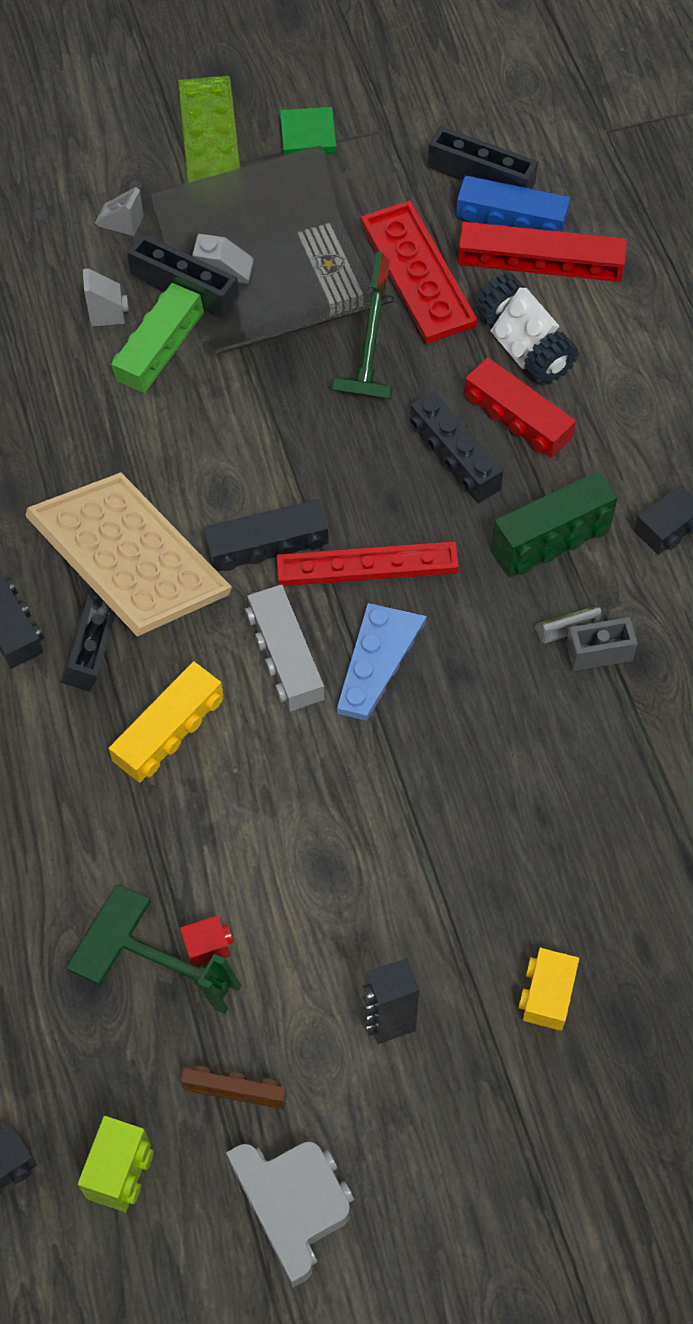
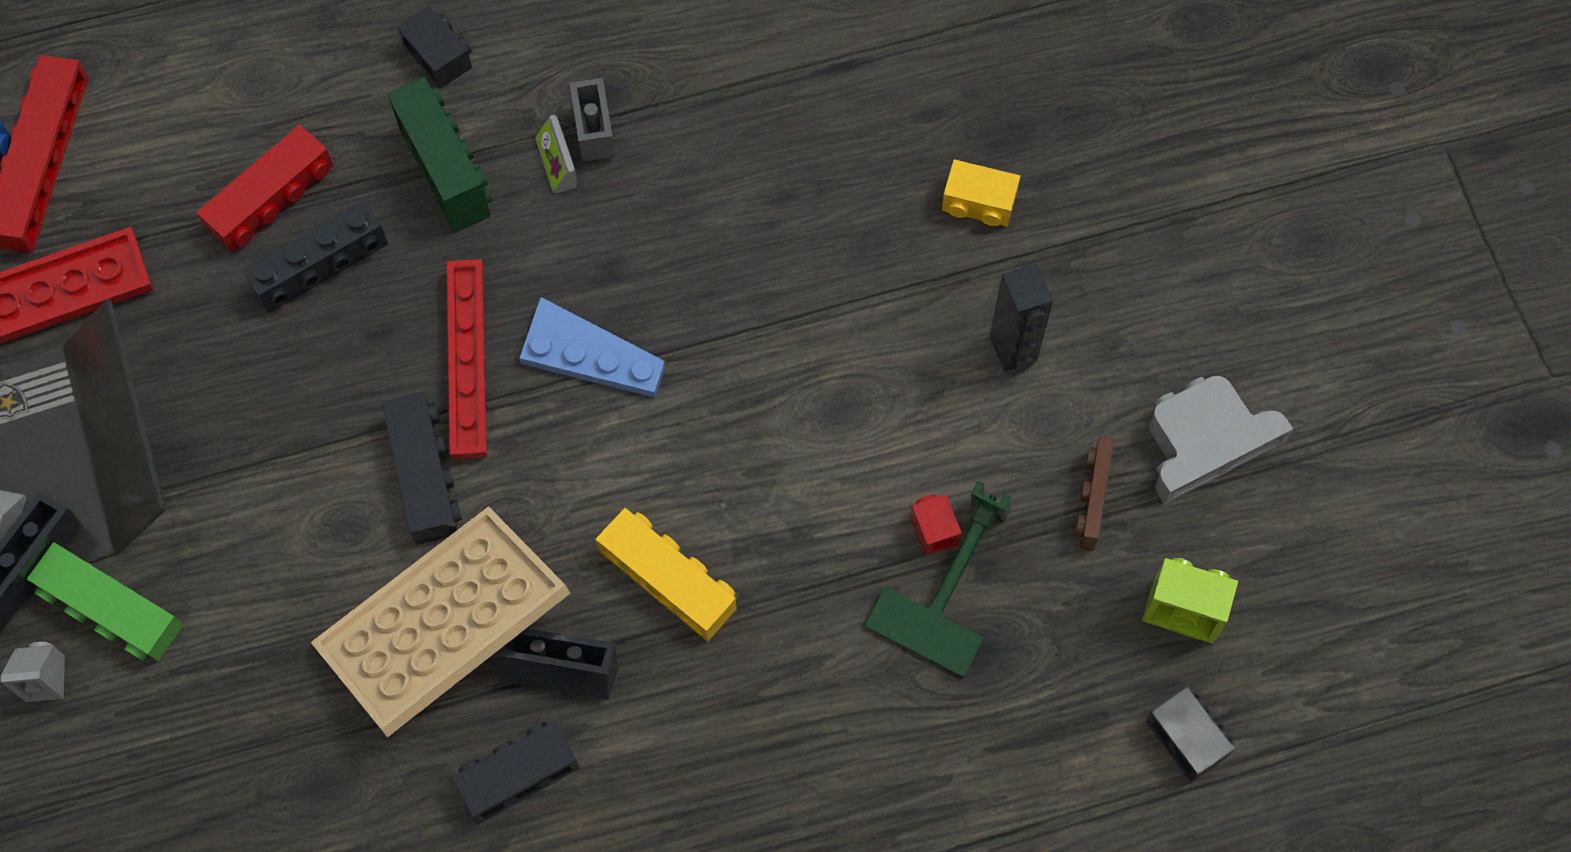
camera: 90 degrees left, 5 degrees up
light grey brick [244,584,325,711] -> none
dark green piece [333,251,393,399] -> none
plate [474,272,579,385] -> none

